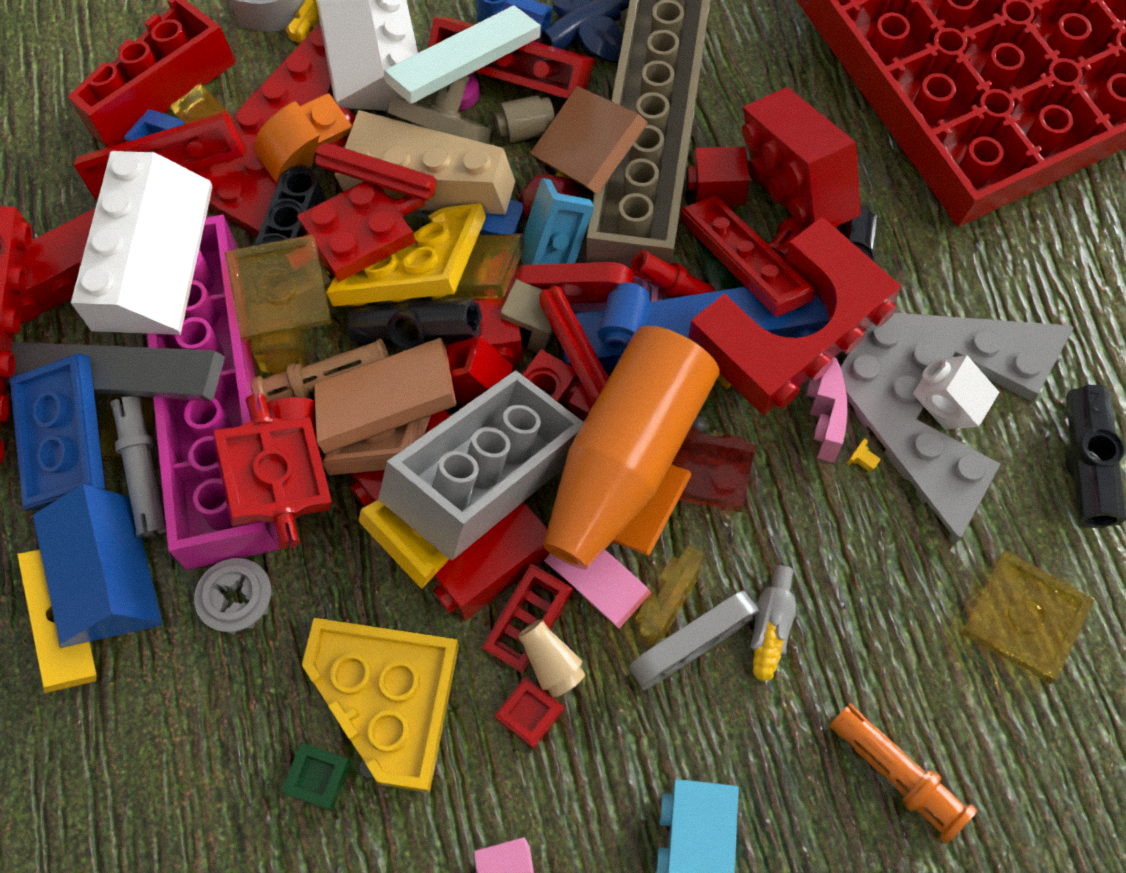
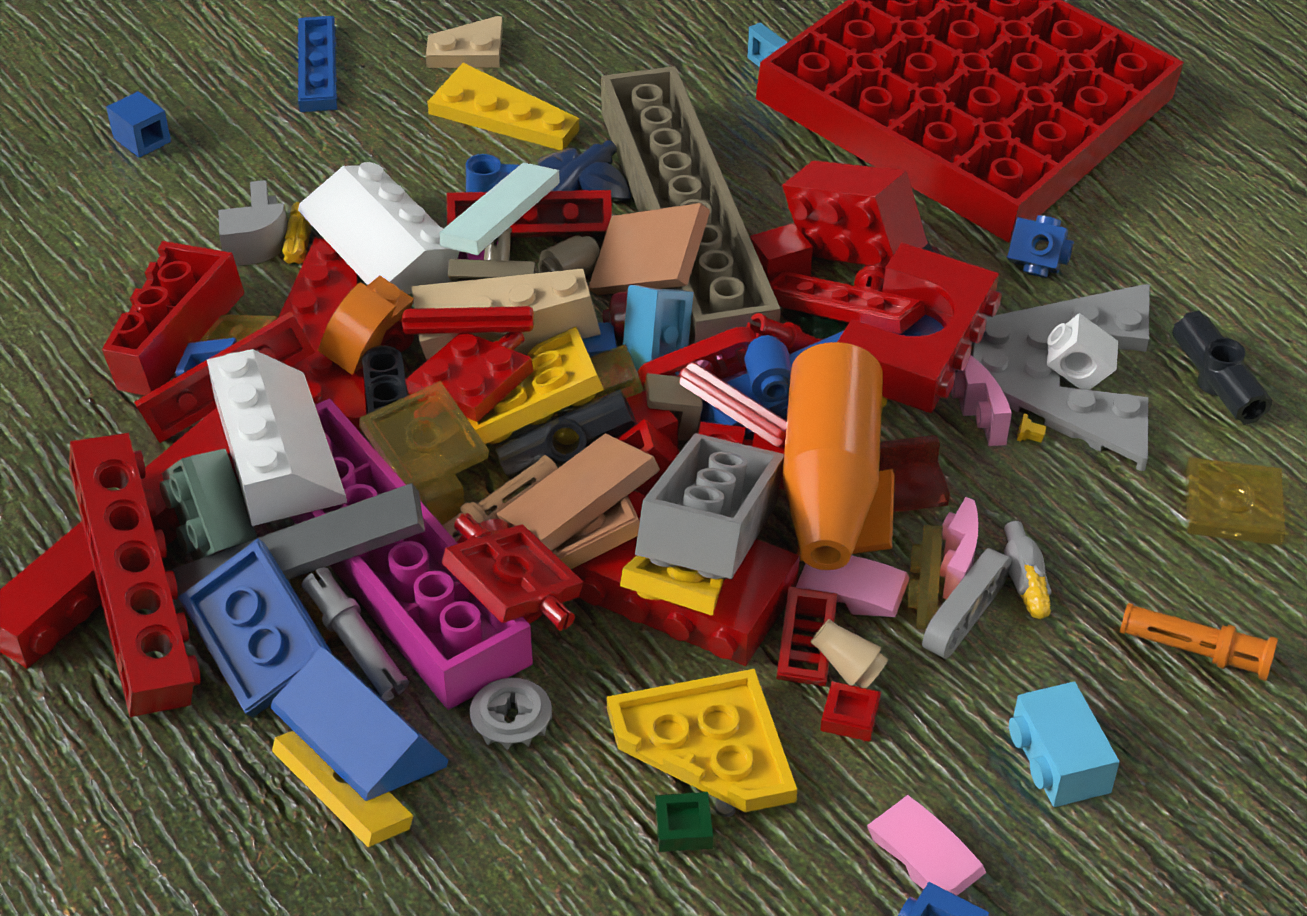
camera: 25 degrees left, 20 degrees down
none -> sand green slope [159,449,258,561]
none -> bright pink slope [939,497,979,599]
none -> blue brick [1007,215,1074,278]

